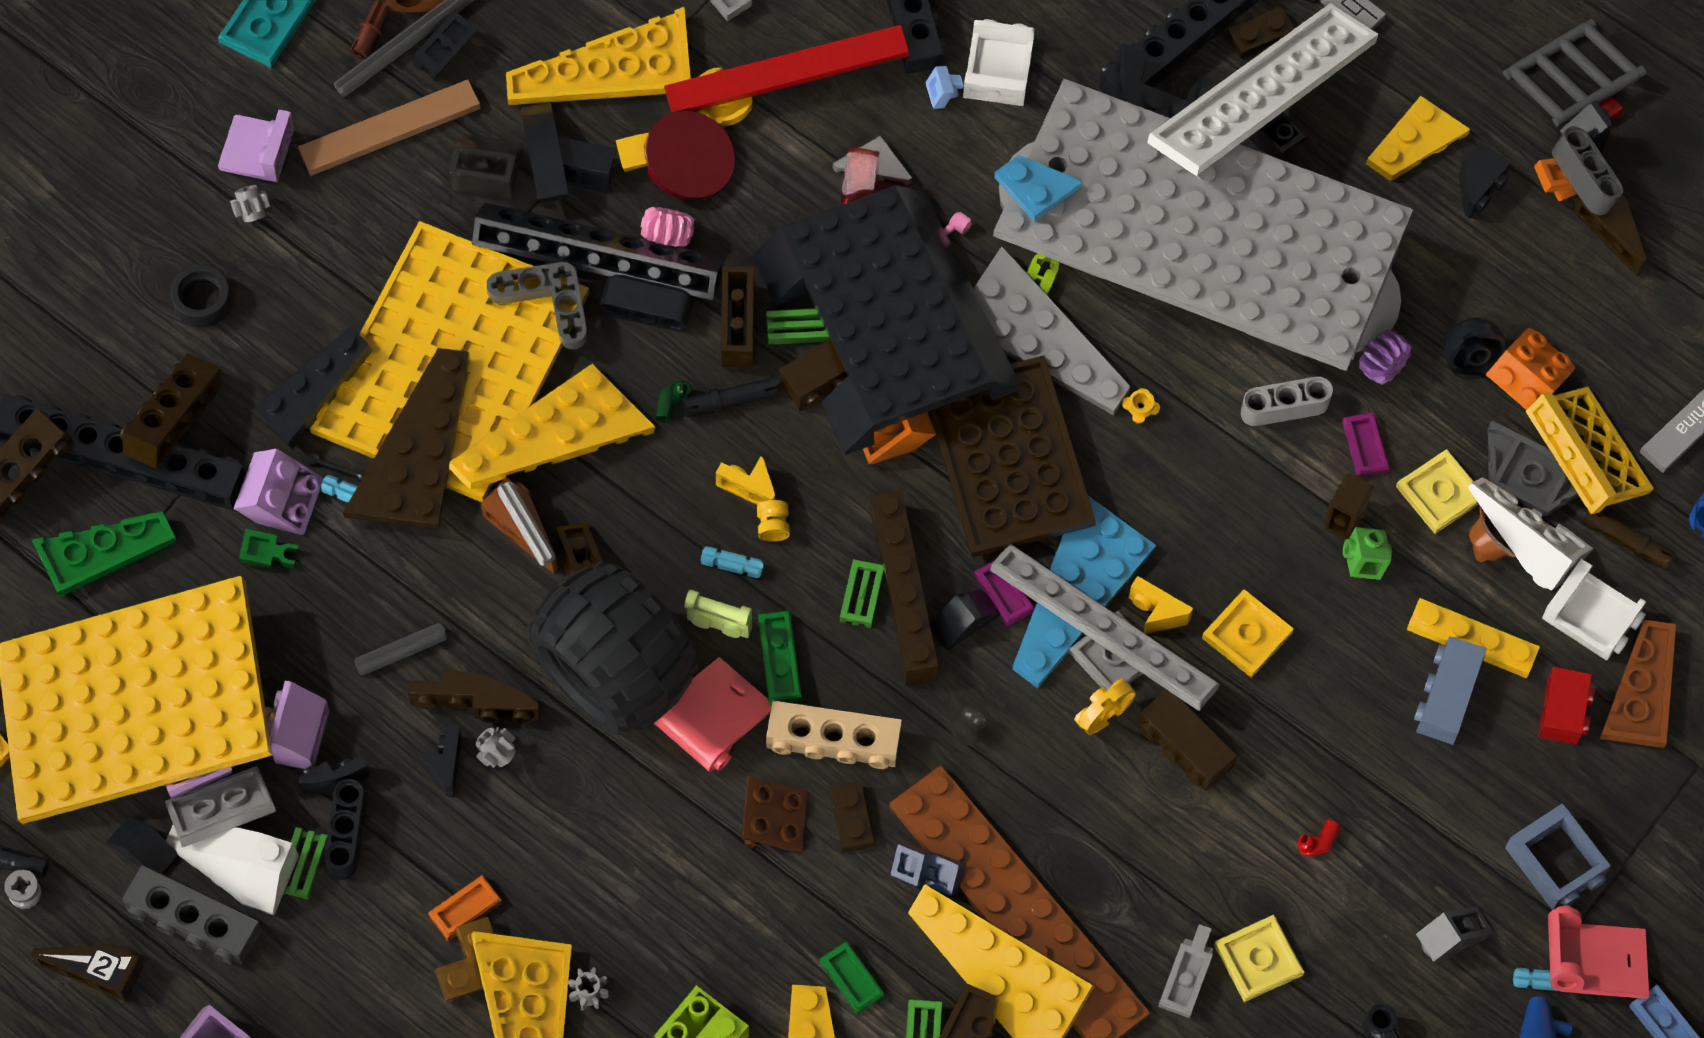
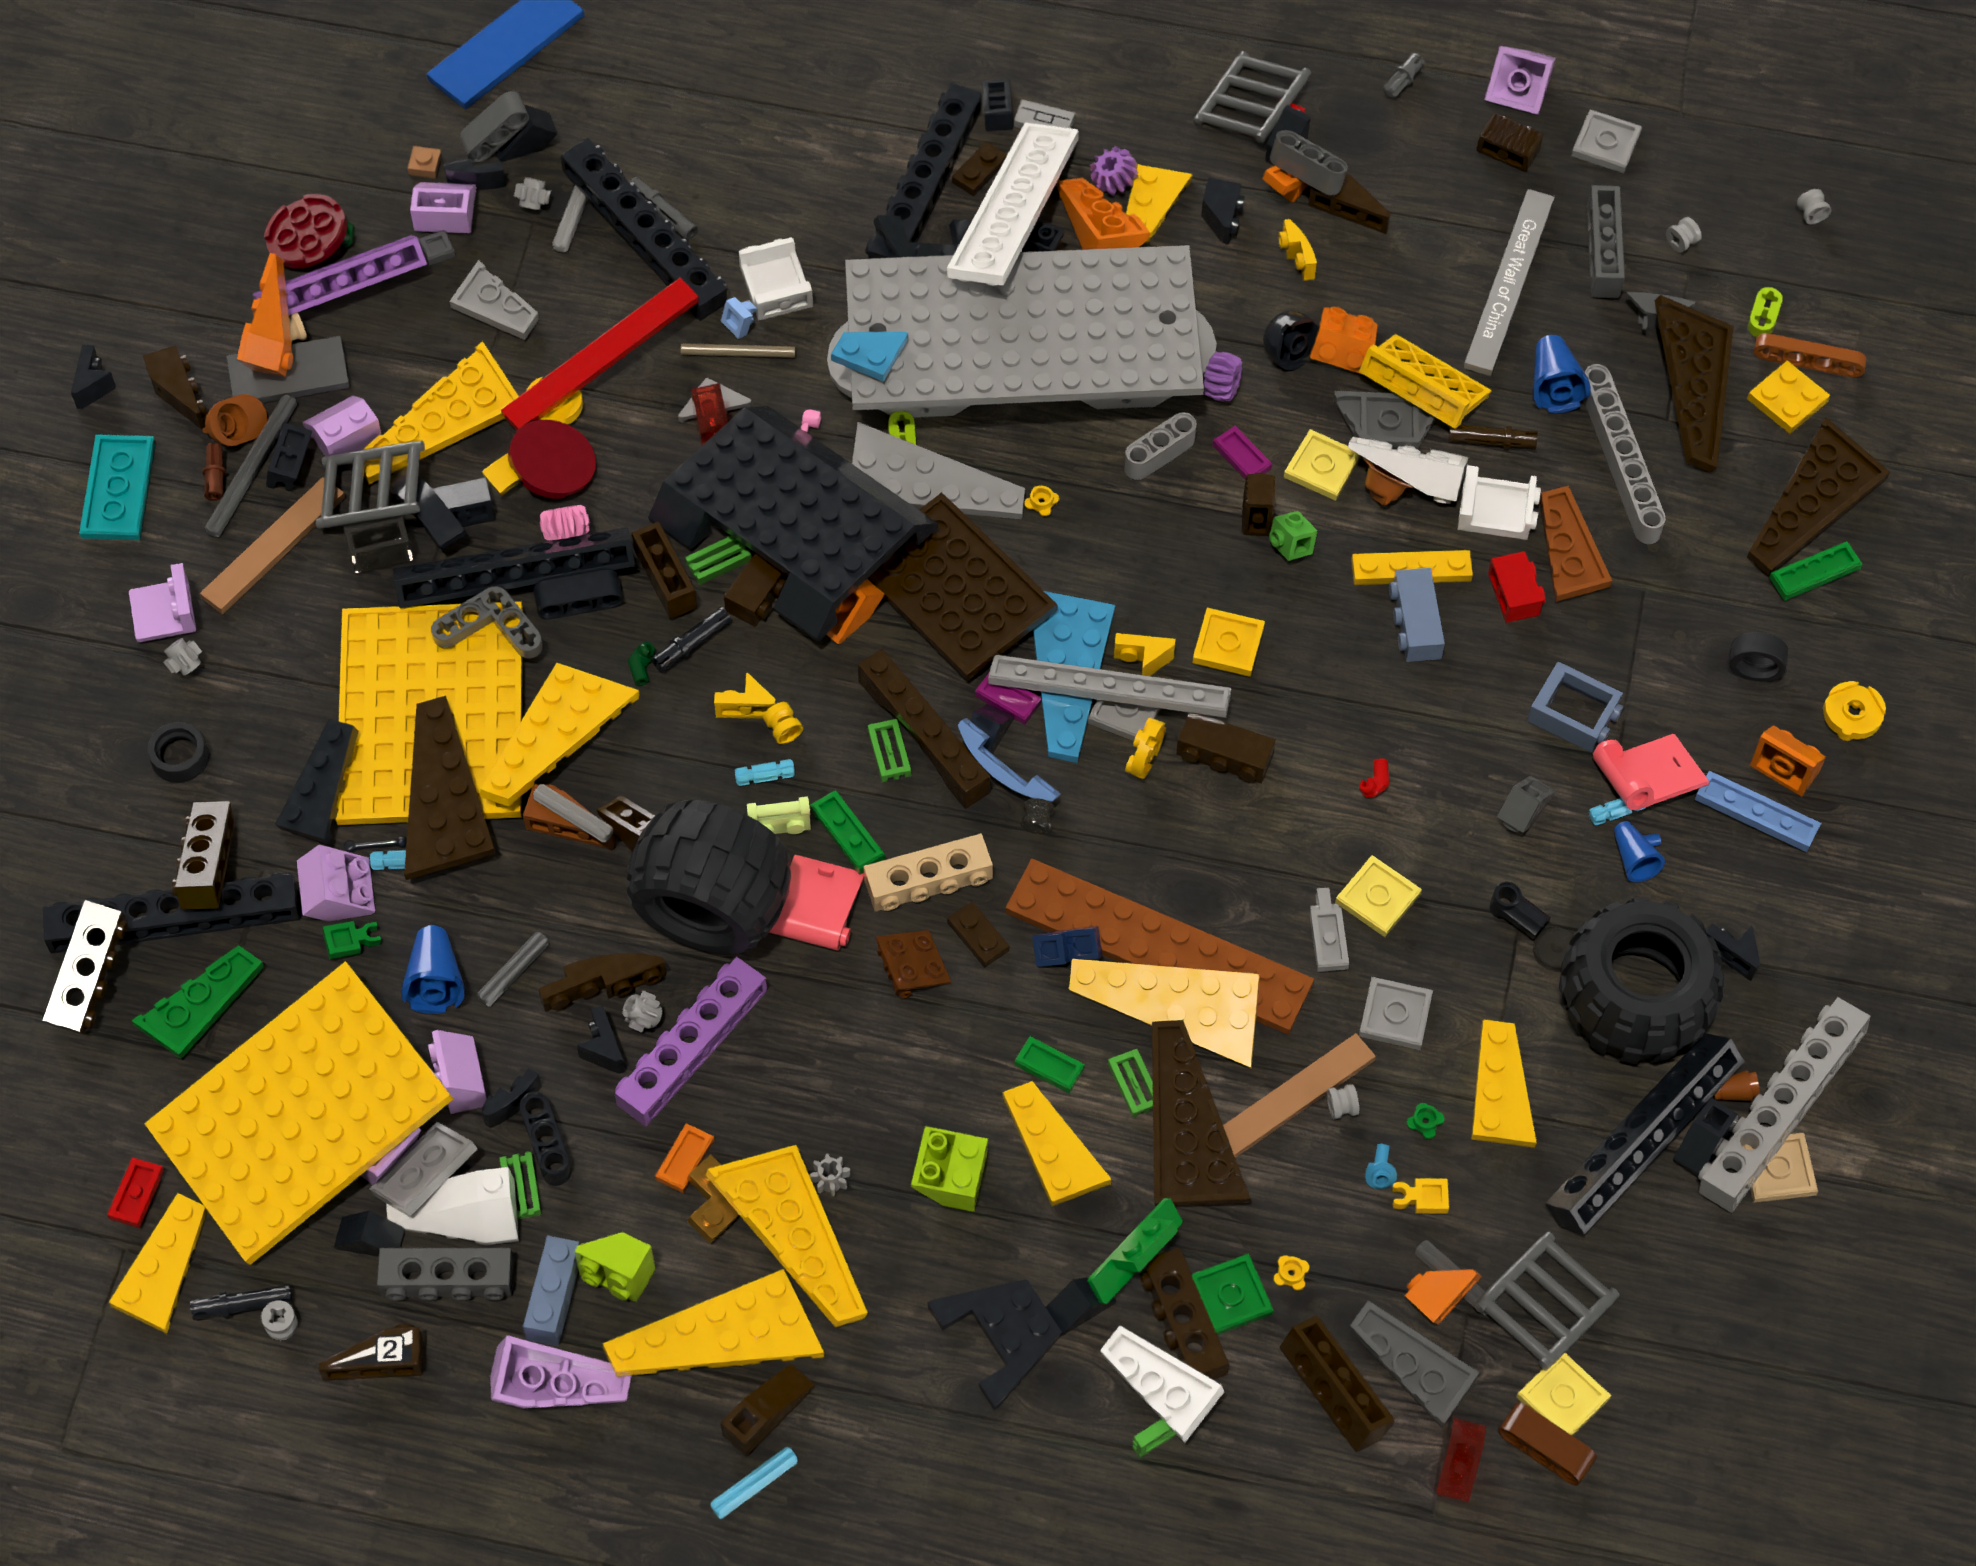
camera: 25 degrees left, 5 degrees down
none -> lavender slope [303,396,382,456]
none -> dark grey bar [316,441,425,529]
none -> blue cone [401,925,465,1014]
none -> sand blue brick [523,1236,580,1346]
none -> lime slope [574,1232,656,1302]
none -> medium lavender brick [615,957,767,1127]
none -> dark tan bar [681,343,796,358]
none -> medium blue slope [958,718,1061,801]
none -> orange wedge [1056,178,1150,250]
none -> medium lavender gear [1090,146,1138,196]
none -> yellow slope [1278,219,1317,281]

